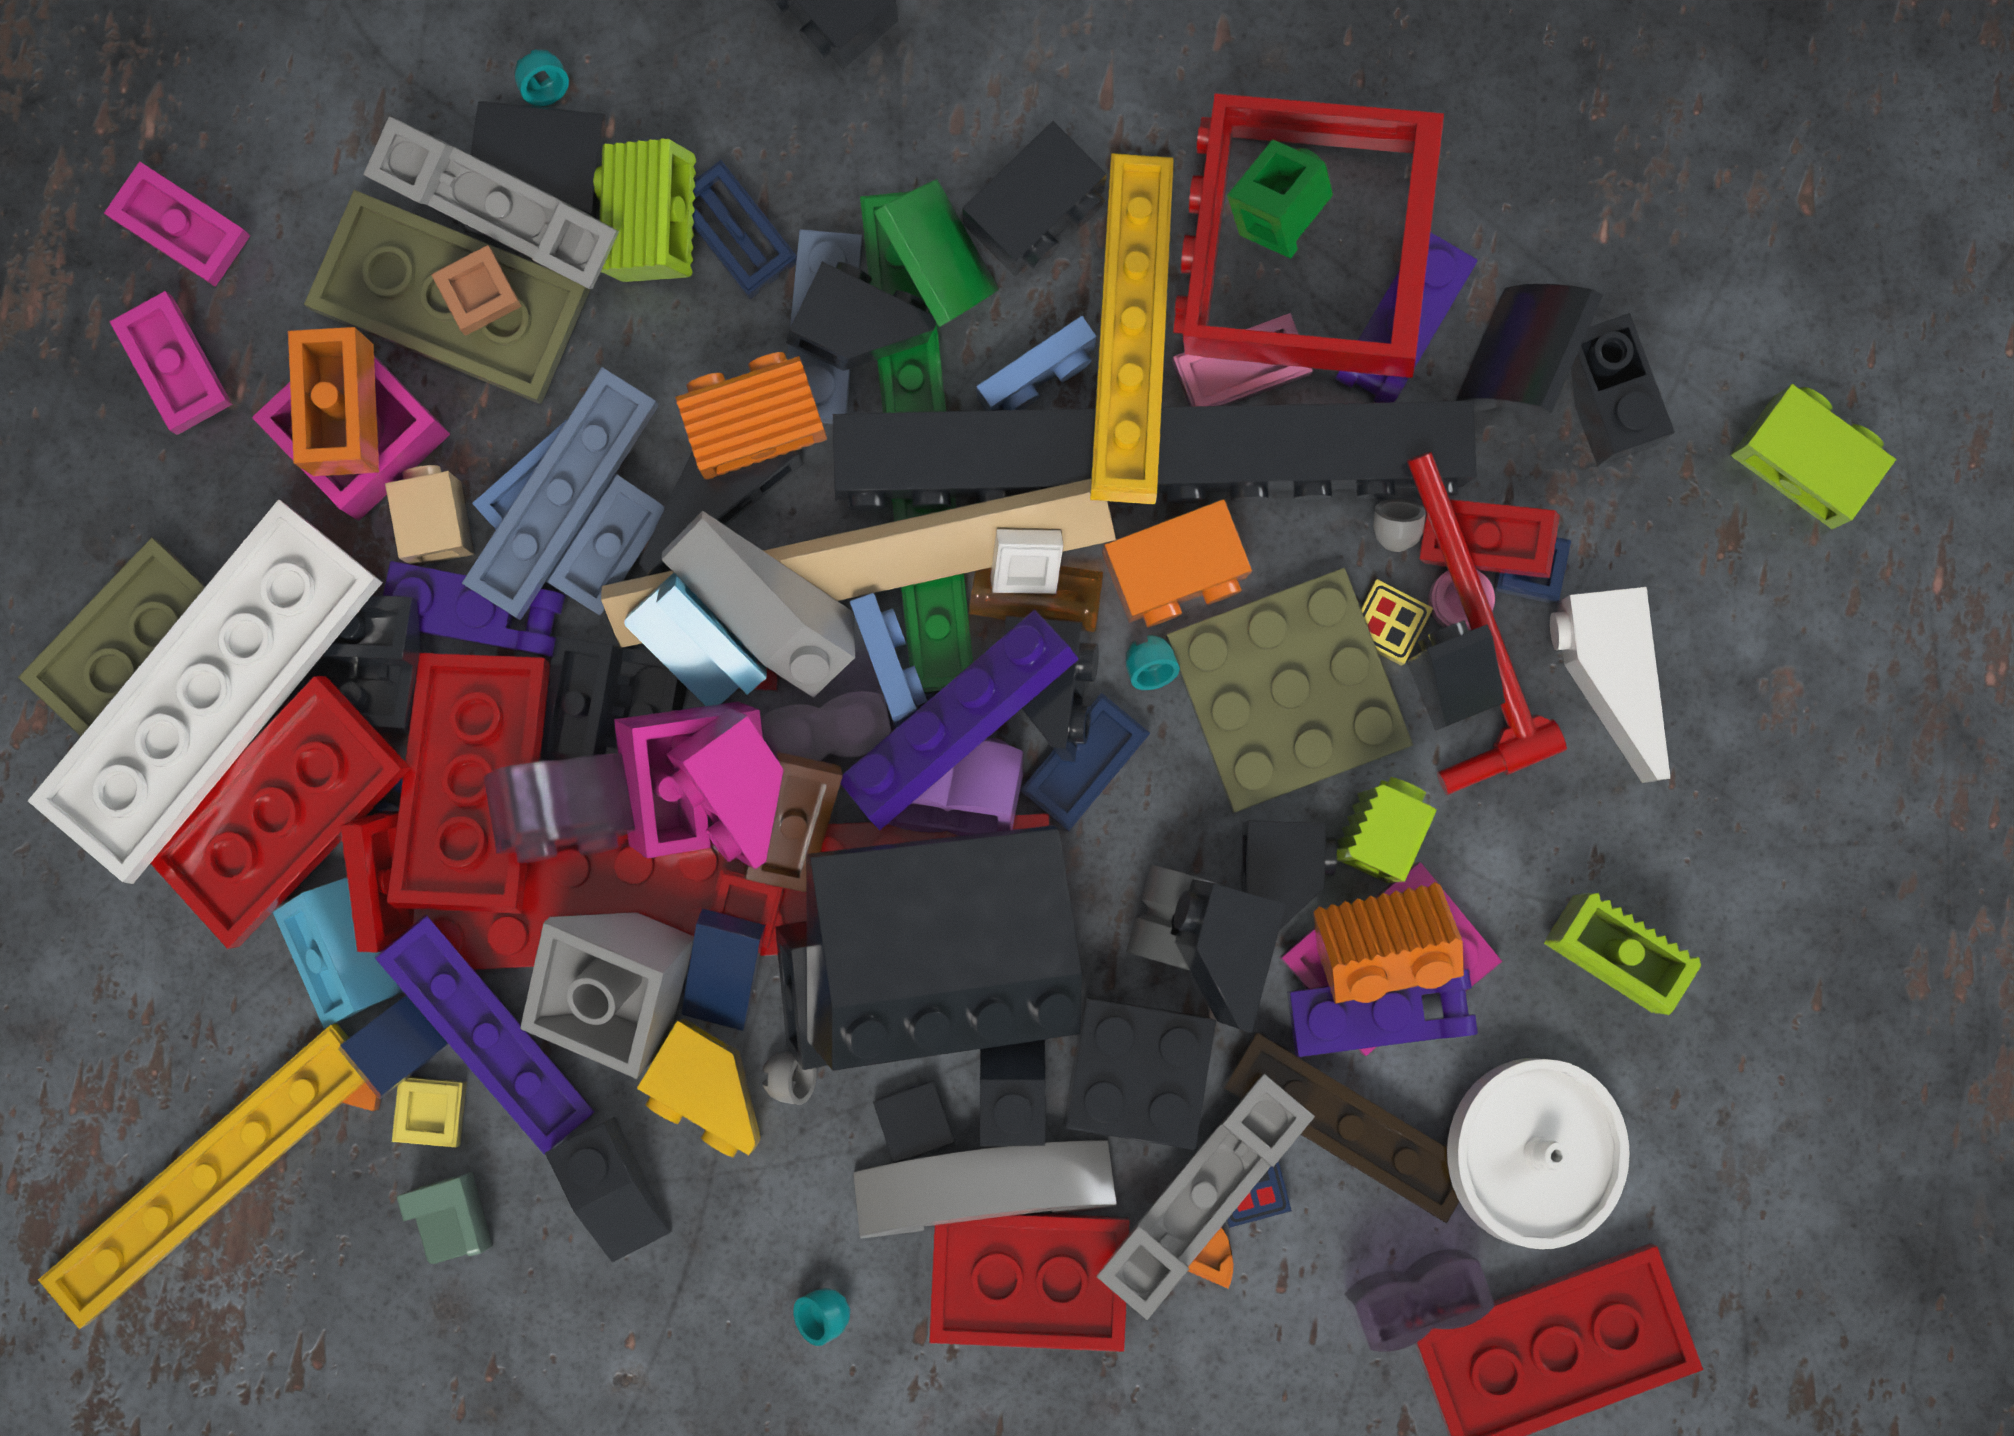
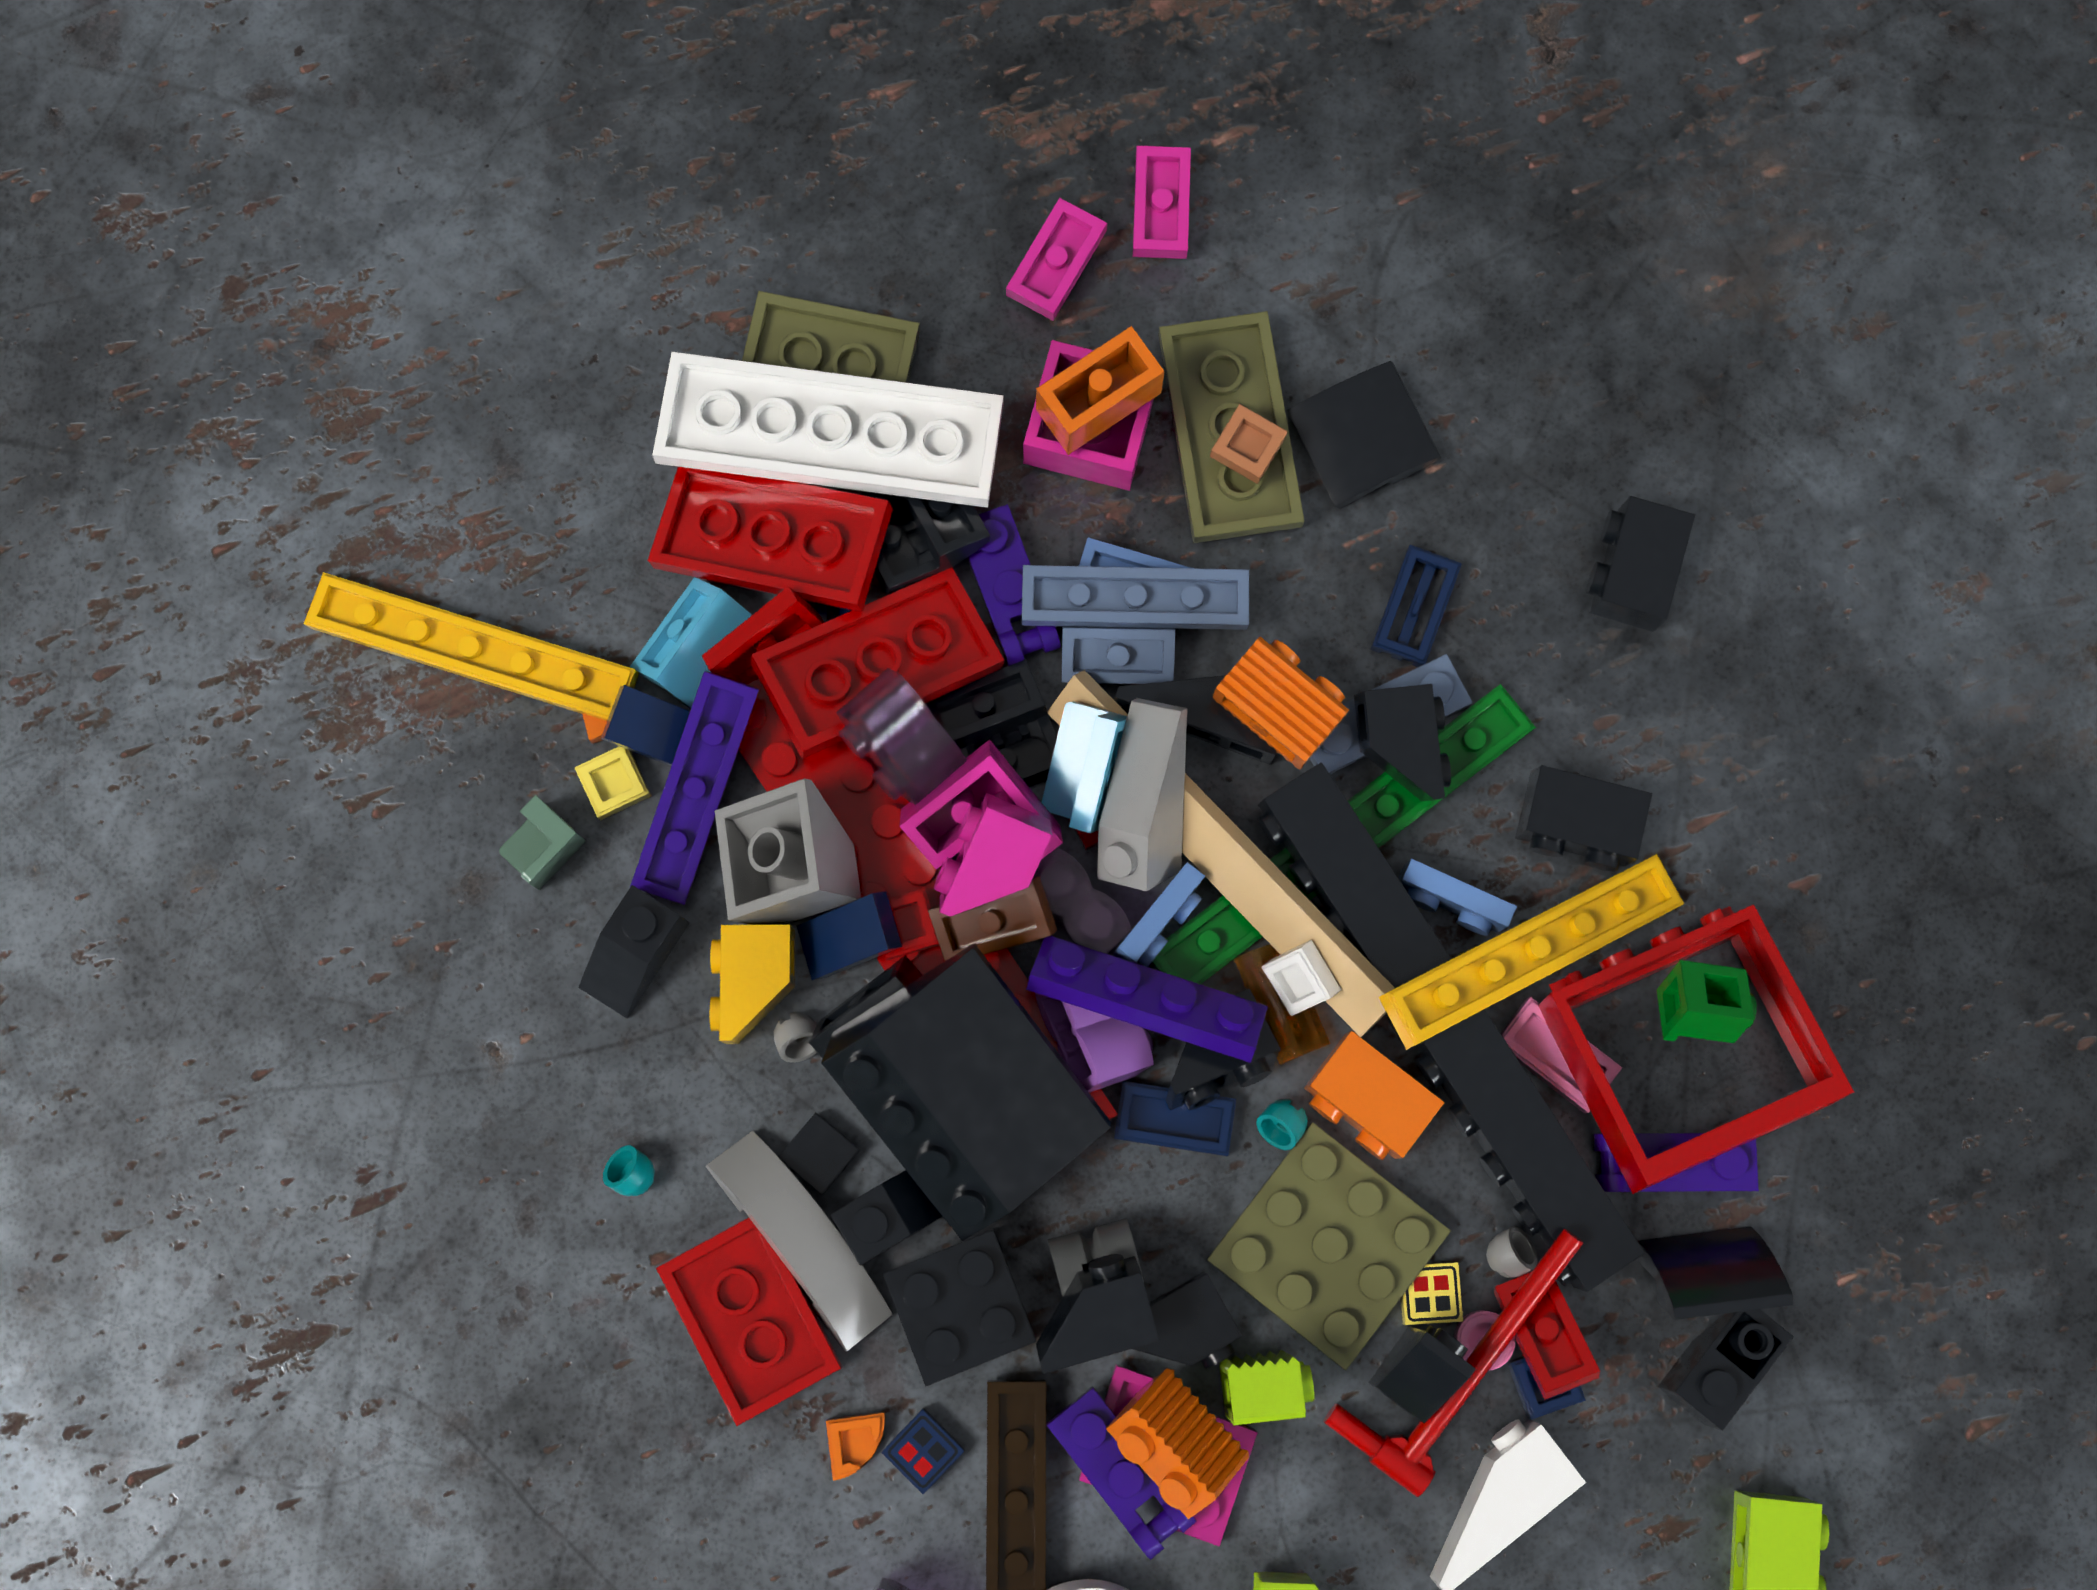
camera: 60 degrees right, 5 degrees down
light grey slope [363,116,619,289] -> none
tan brick [385,465,475,566] -> none
teal hinge [514,49,569,106] -> none
lime brick [593,138,697,282] -> none
green slope [874,179,999,327] -> none
light grey slope [1096,1074,1315,1320] -> none

